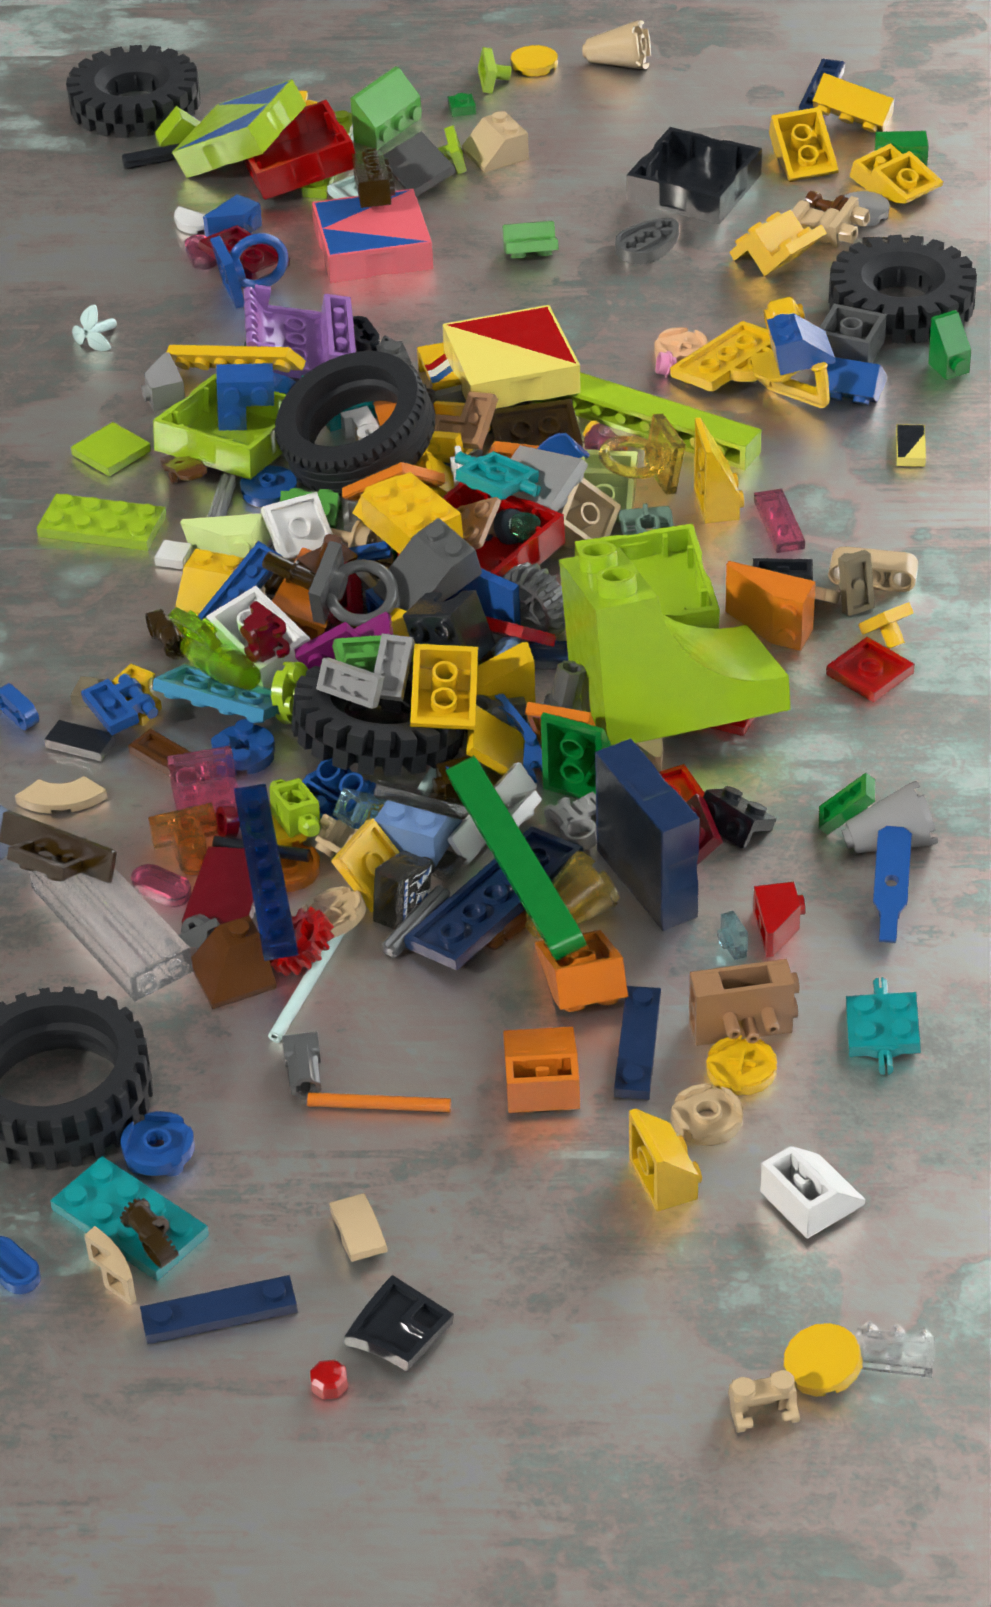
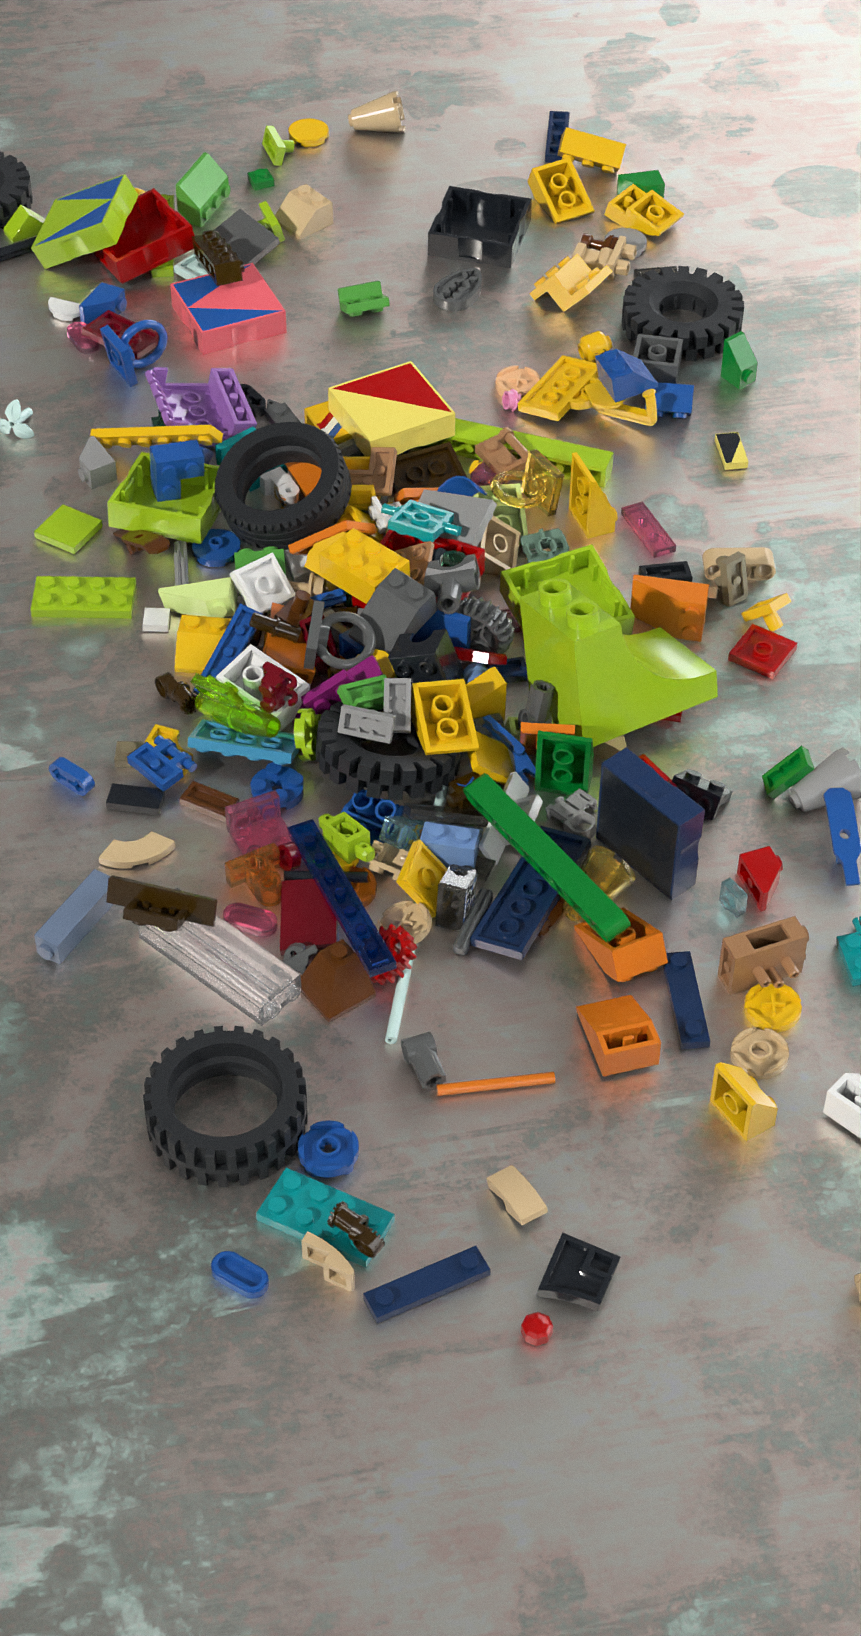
camera: 15 degrees left, 5 degrees up
none -> dark grey connector [424,554,480,614]
none -> medium nougat plate [475,427,537,481]

